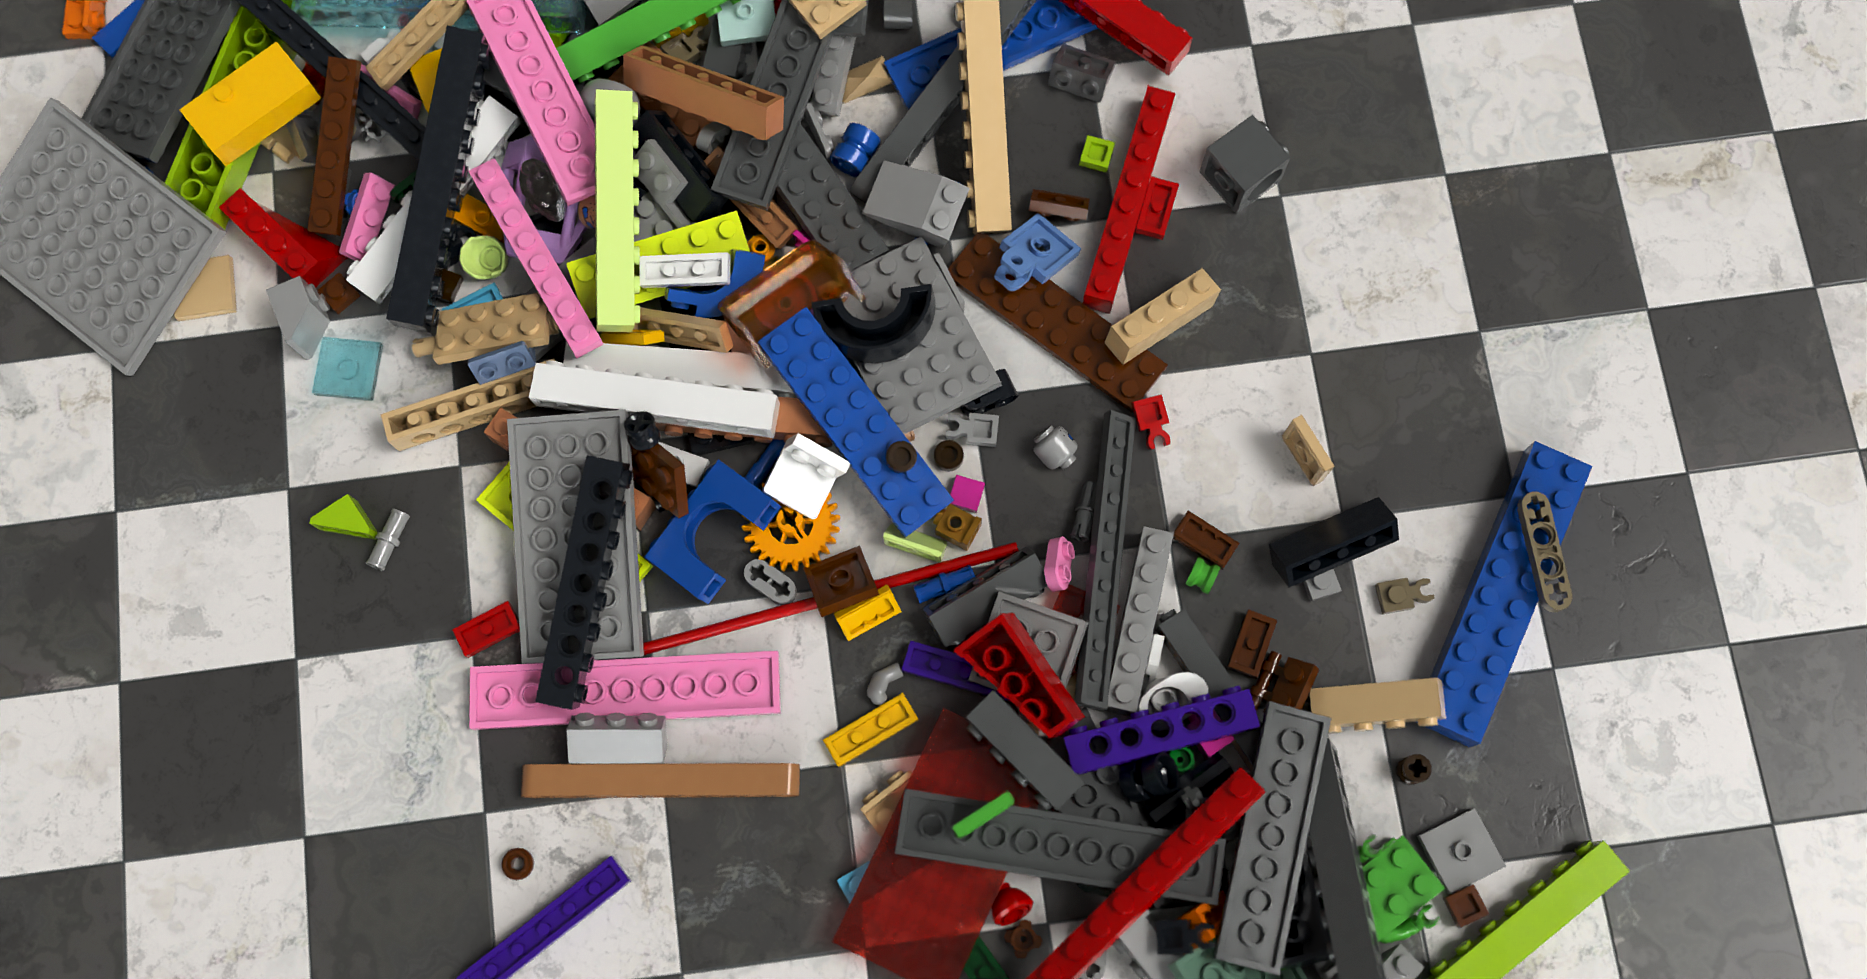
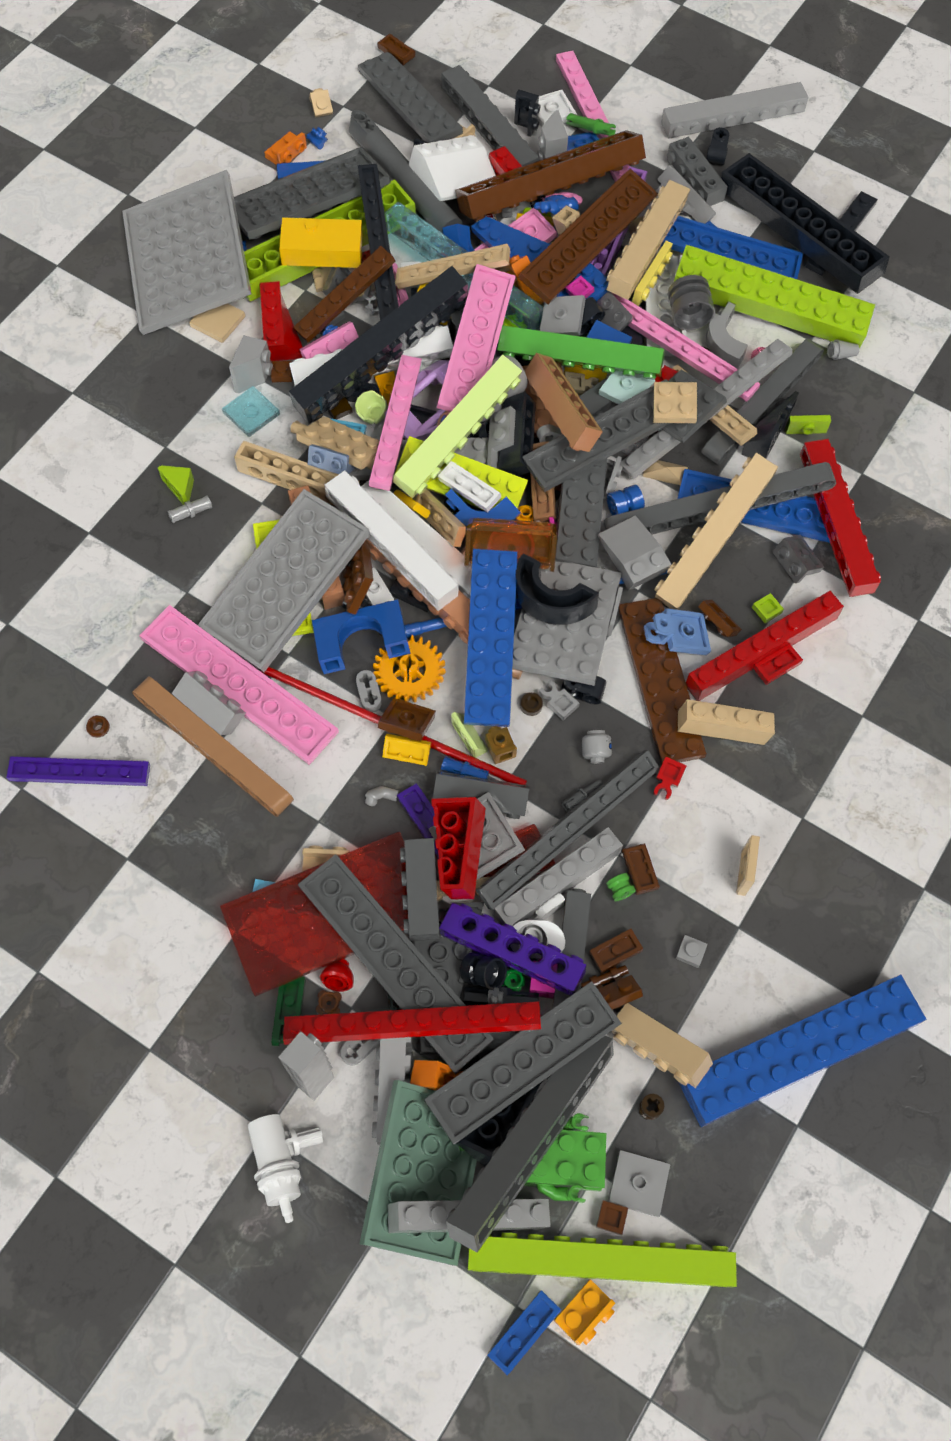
camera: 35 degrees right, 10 degrees down
red plate [452,601,520,658] -> none
clear smoke arm [519,159,566,222] -> none
black brick [535,455,633,710] -> none
black wheel [624,411,661,450] -> none
white bracket [762,433,850,520] -> none
yellow tile [823,693,919,768] -> none
dark brown tile [885,441,917,473] -> none
dark pink tile [950,475,985,513] -> none
bright green tile [952,791,1014,838] -> none
bright pink plate [1044,537,1075,592] -> none
black plate [1155,919,1216,955] -> none
dark grey brick [1200,114,1291,214] -> none
black brick [1269,497,1399,588] -> none
dark tan plate [1375,578,1434,615] -> none
dark tan beam [1517,492,1572,612] -> none

